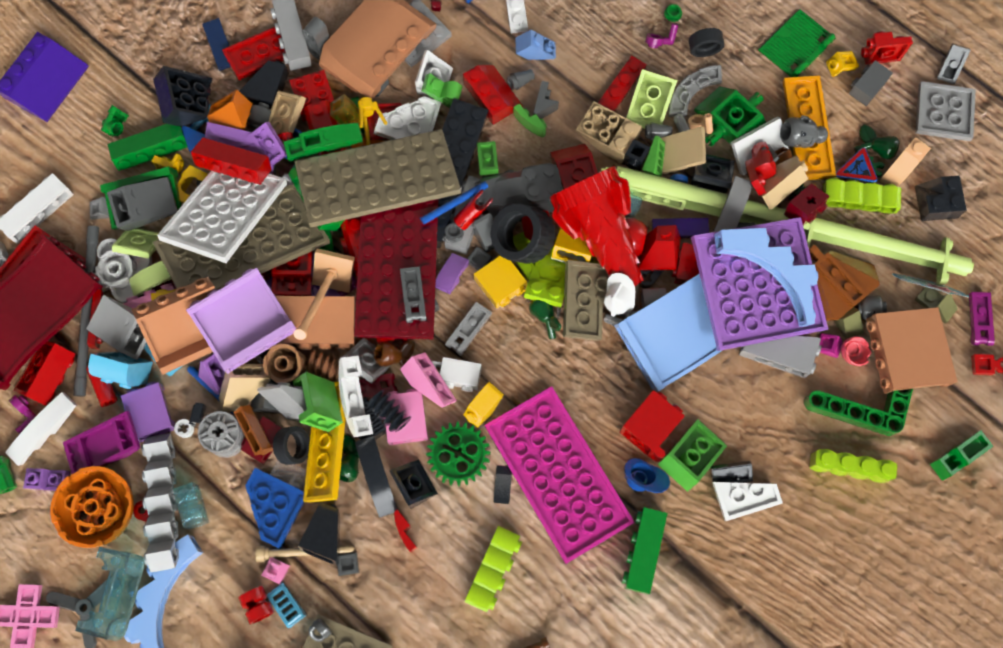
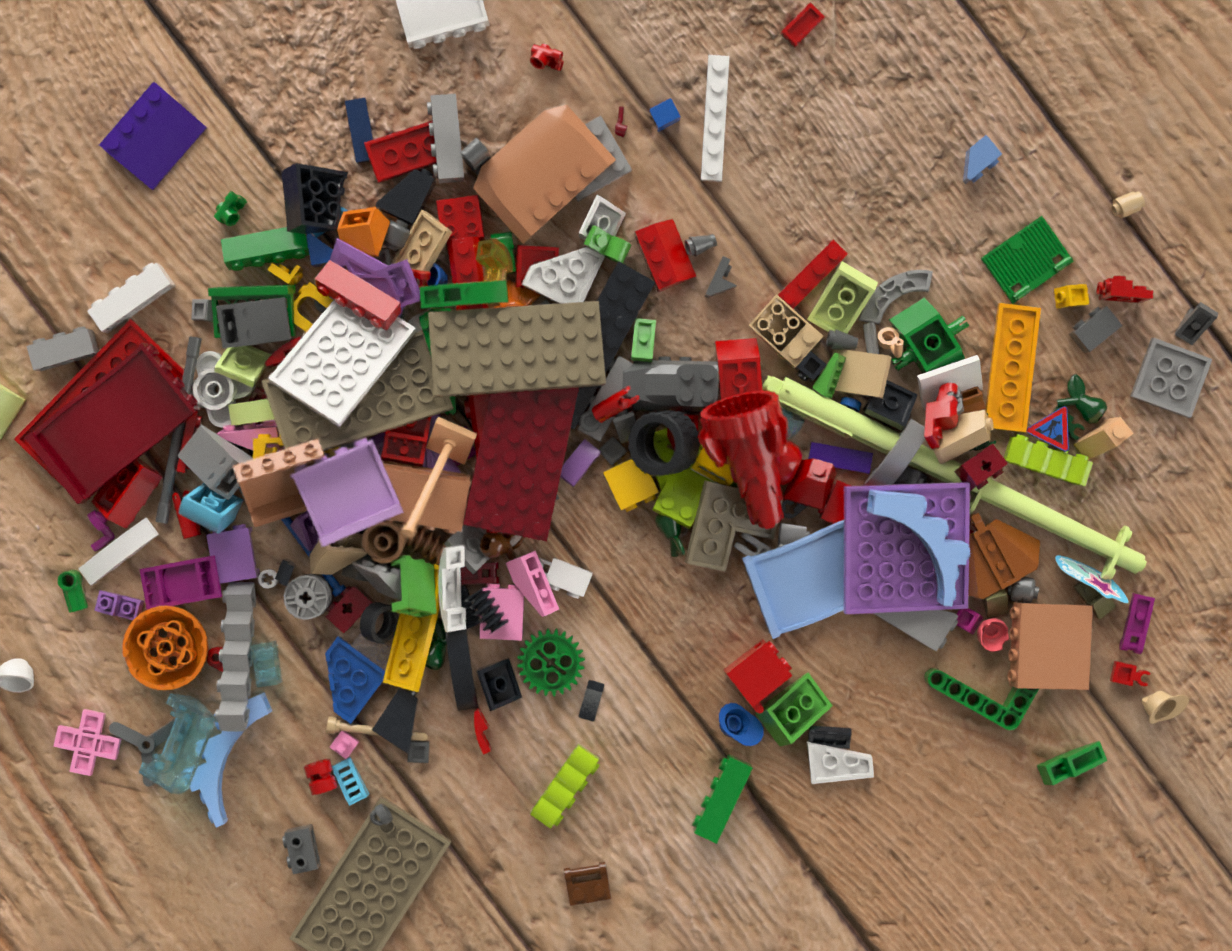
camera: 10 degrees right, 15 degrees up
dark orange piece [233,405,273,456] -> none
yellow plant [358,97,387,145] -> none
dark grey plate [400,266,426,323] -> none
blue bar [420,181,488,224] -> none
light grey plate [445,302,492,356] -> none
yellow slope [463,382,504,428] -> none
dark pink plate [484,386,635,564] -> none
bright green slope [514,104,547,138] -> none
medium blue slope [515,30,556,60] -> none
white piece [604,273,635,317] -> none
magenta plate [645,23,679,48] -> none
green plate [664,4,682,22] -> none
black tyre [689,28,724,57] -> none
dark grey piece [780,115,828,148] -> none
lime brick [809,449,897,483] -> none
black slope [915,175,967,221] -> none

